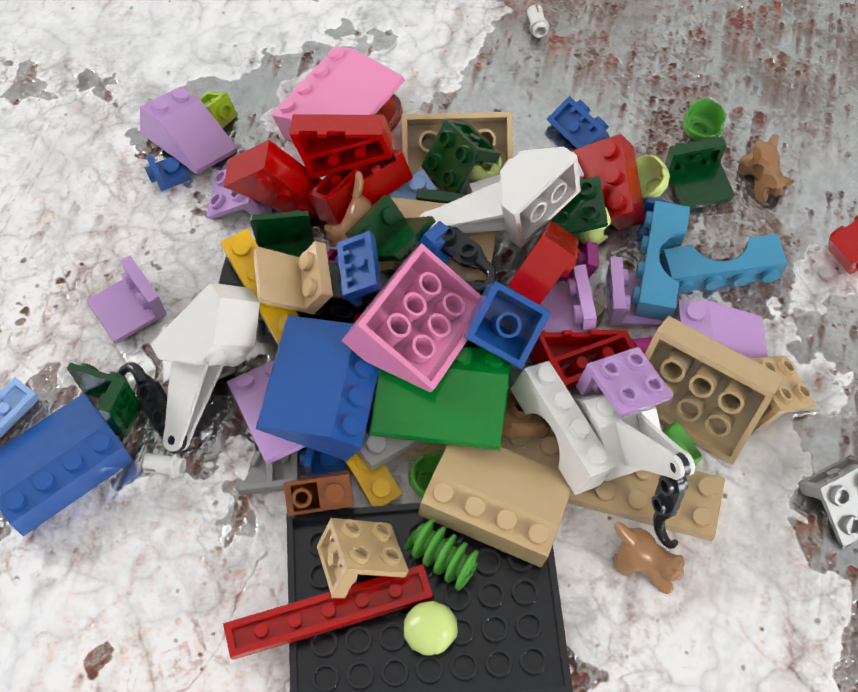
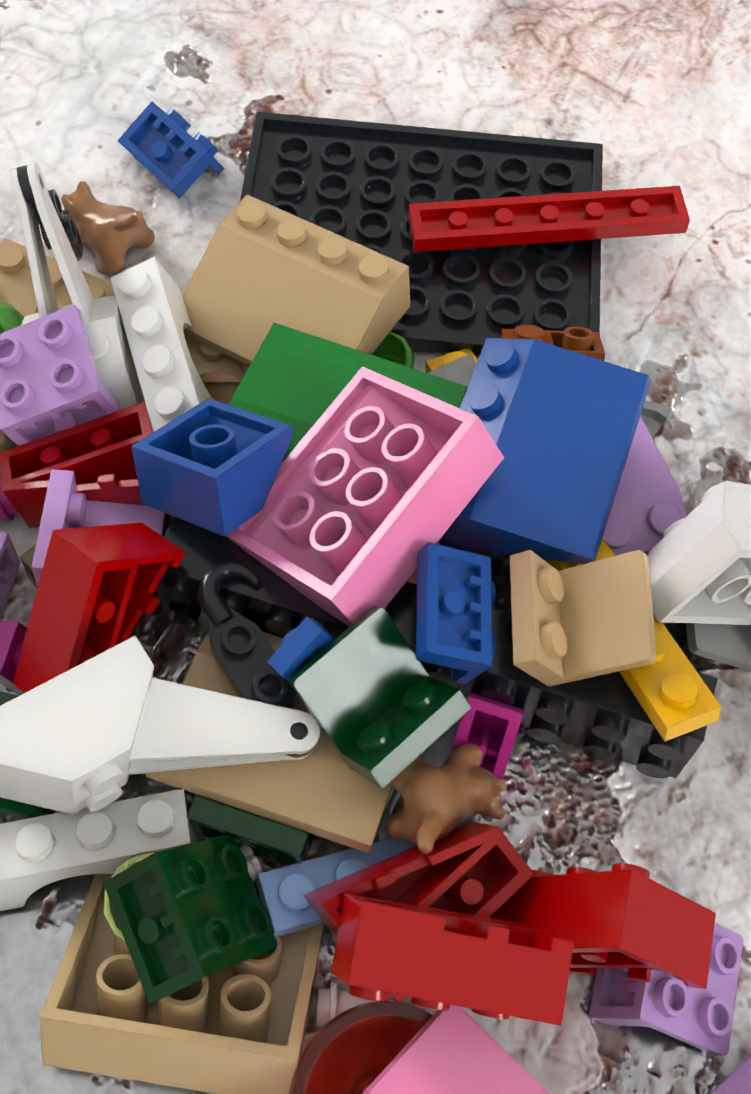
camera: 175 degrees left, 0 degrees up
dark green bracket [250,210,314,257] -> none
tan bracket [317,518,409,598] -> none
bright green piece [404,518,479,591] -> none
yellowish green hair [404,601,458,656] -> none
none -> blue bracket [117,101,225,199]

